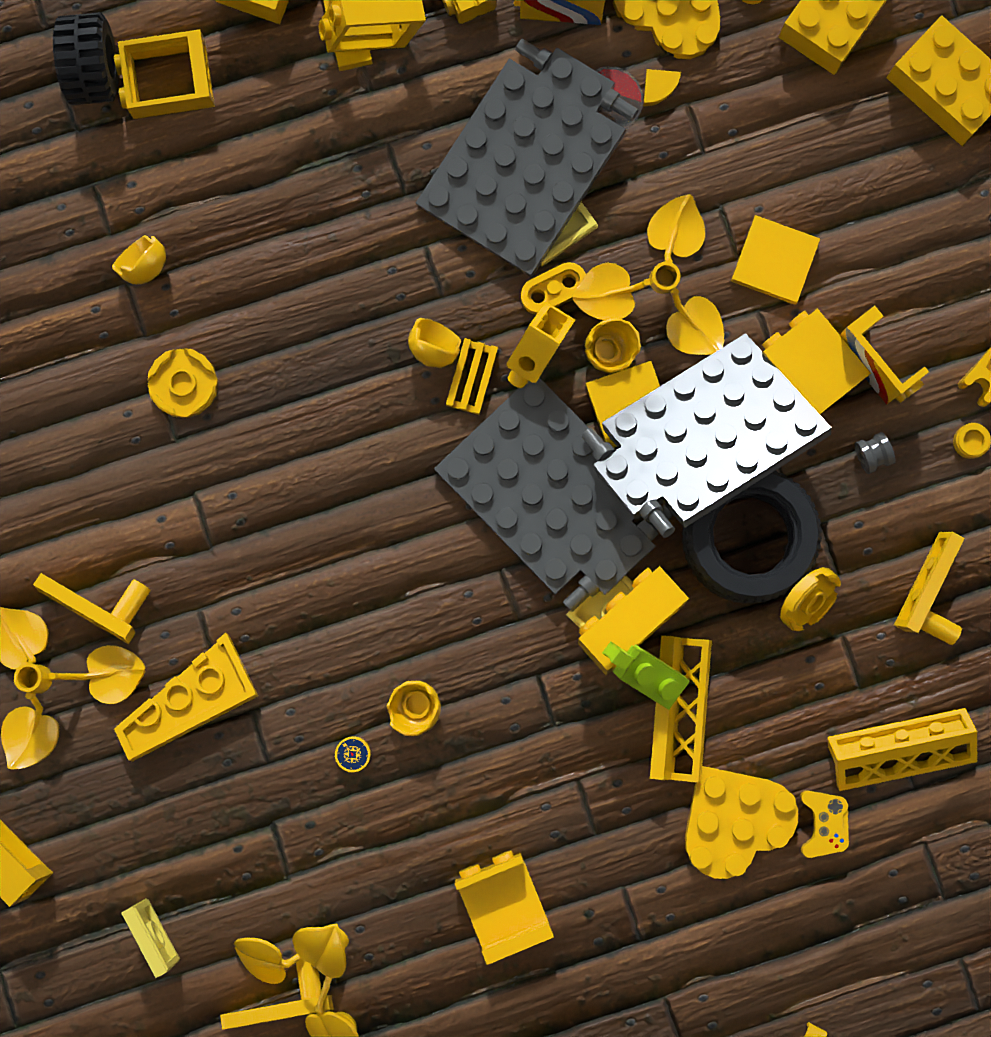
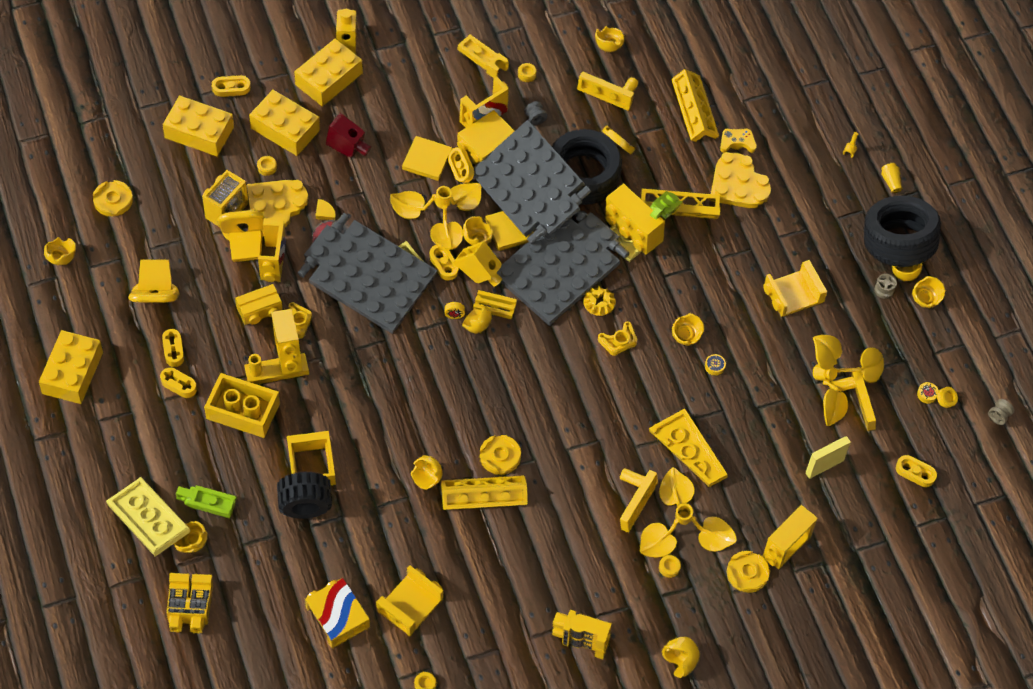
camera: 95 degrees left, 25 degrees down
none -> yellow piece [288,302,312,339]
none -> dark red torso [325,113,371,158]
none -> yellow fence [441,476,527,510]
none -> yellow tile [445,302,465,319]
none -> yellow plate [448,147,474,183]
none -> yellow gear [584,286,616,316]
none -> yellow piece [598,321,637,356]

